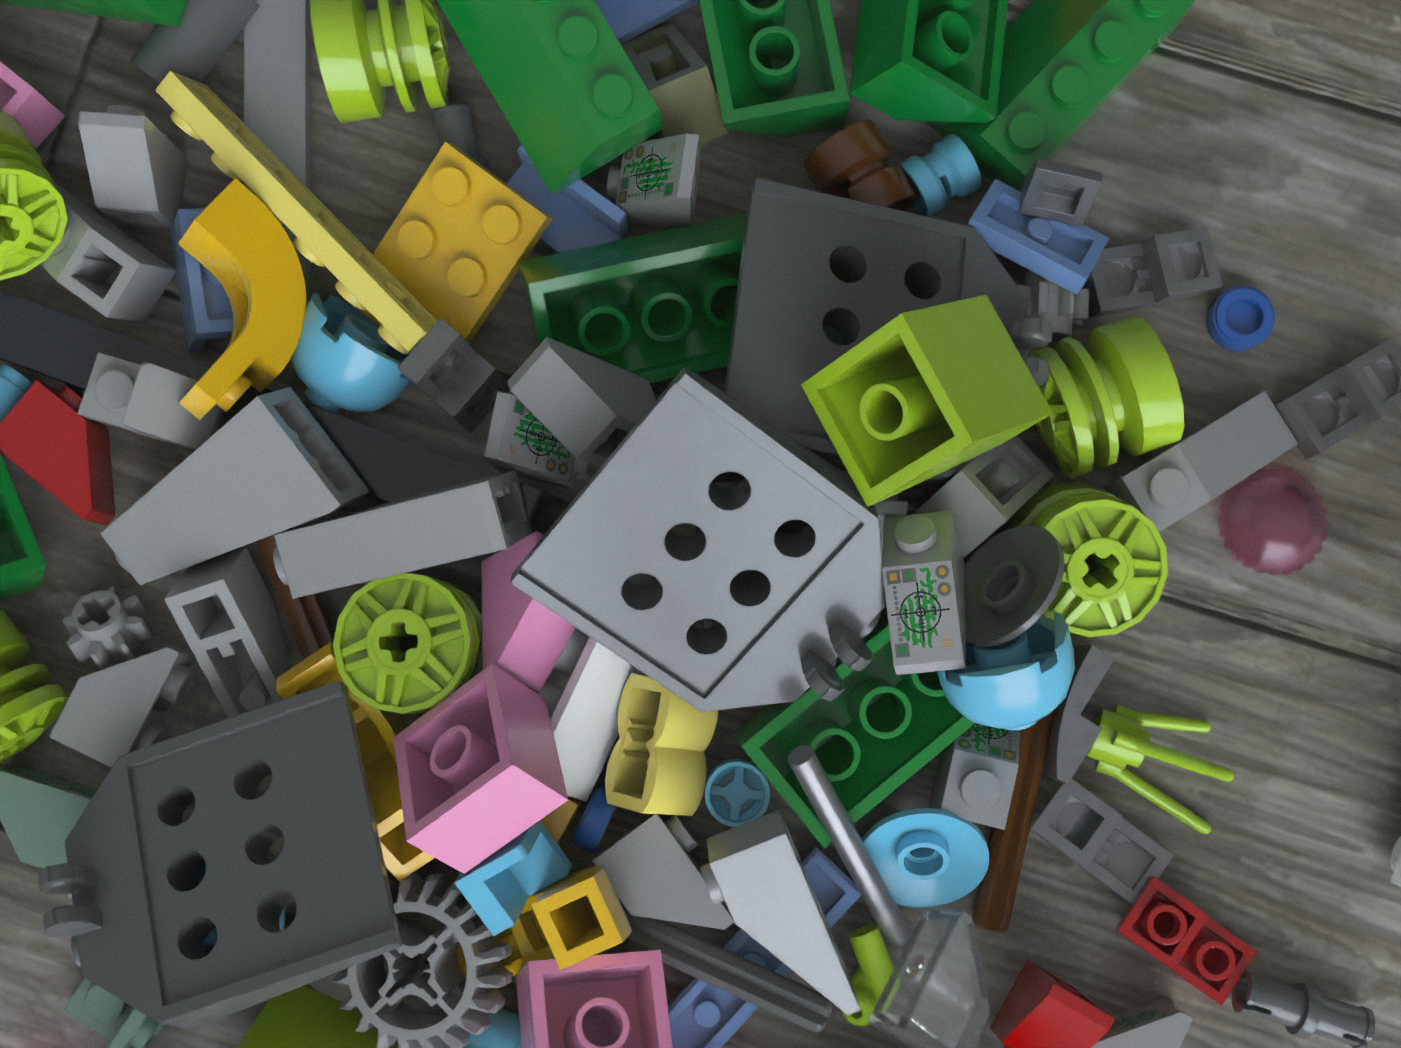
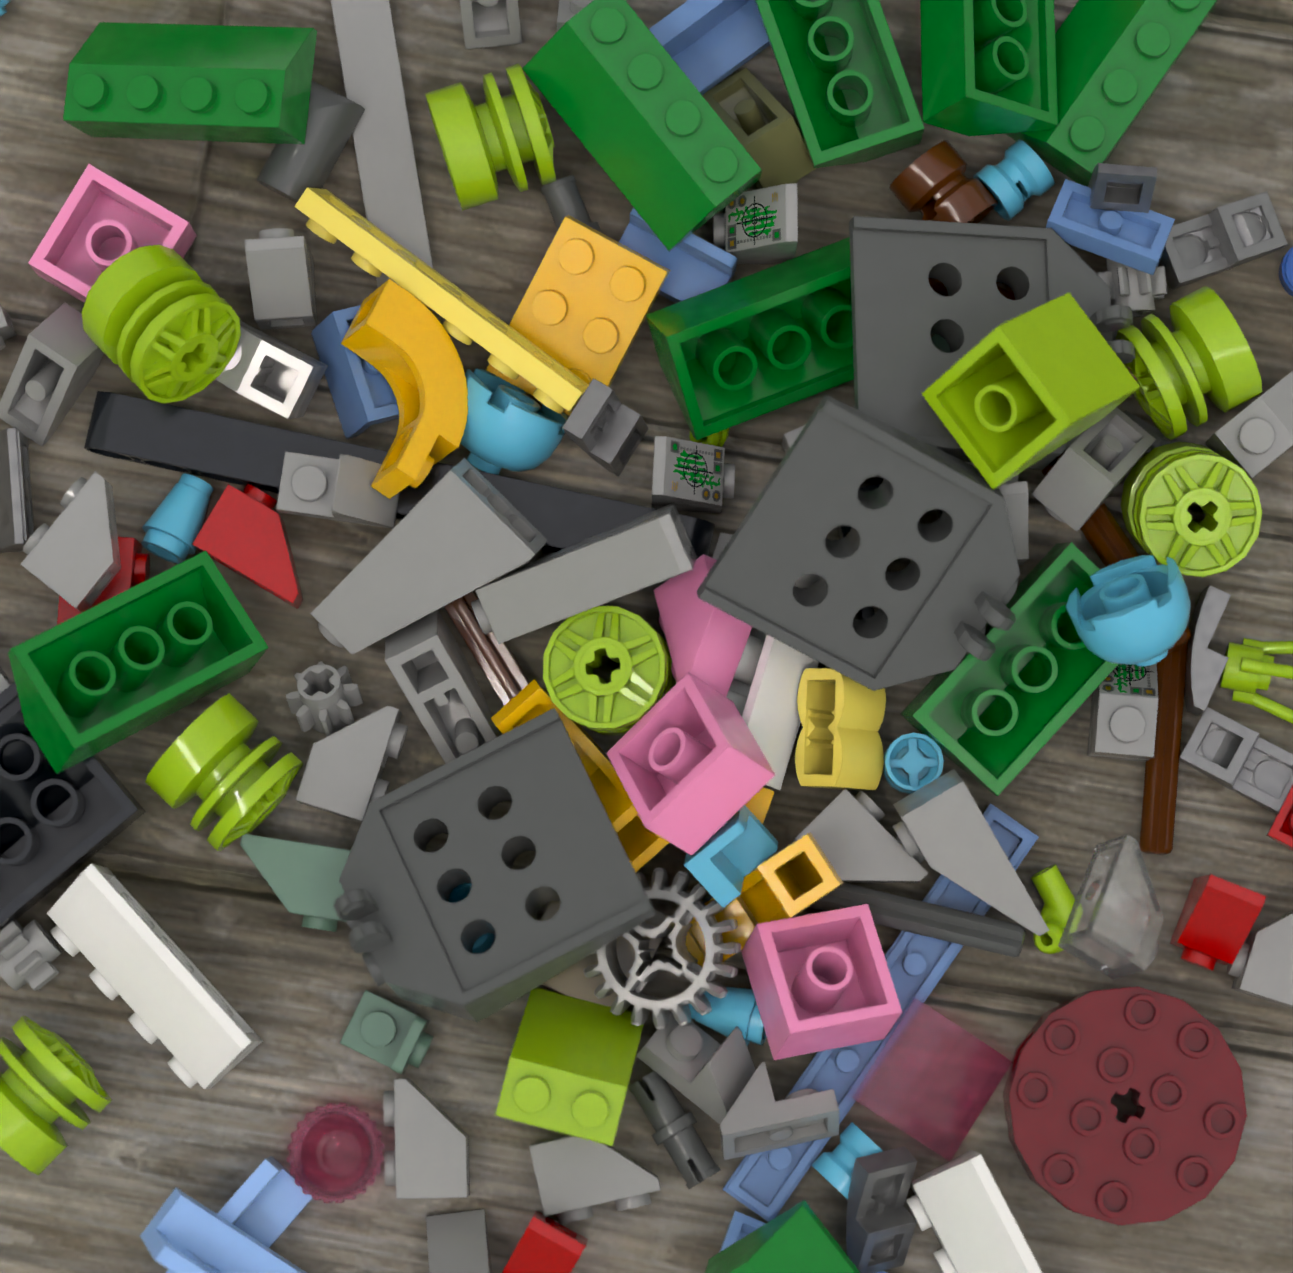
camera: 10 degrees left, 0 degrees up
light grey slope [508,337,656,467] -> none
blue tile [572,785,617,854] -> none
flat silver bar [788,745,911,947] -> none
medium azure dish [862,808,989,908] -> none
light grey slope [882,510,966,675] -> none
dark grey dish [965,525,1065,647] -> none

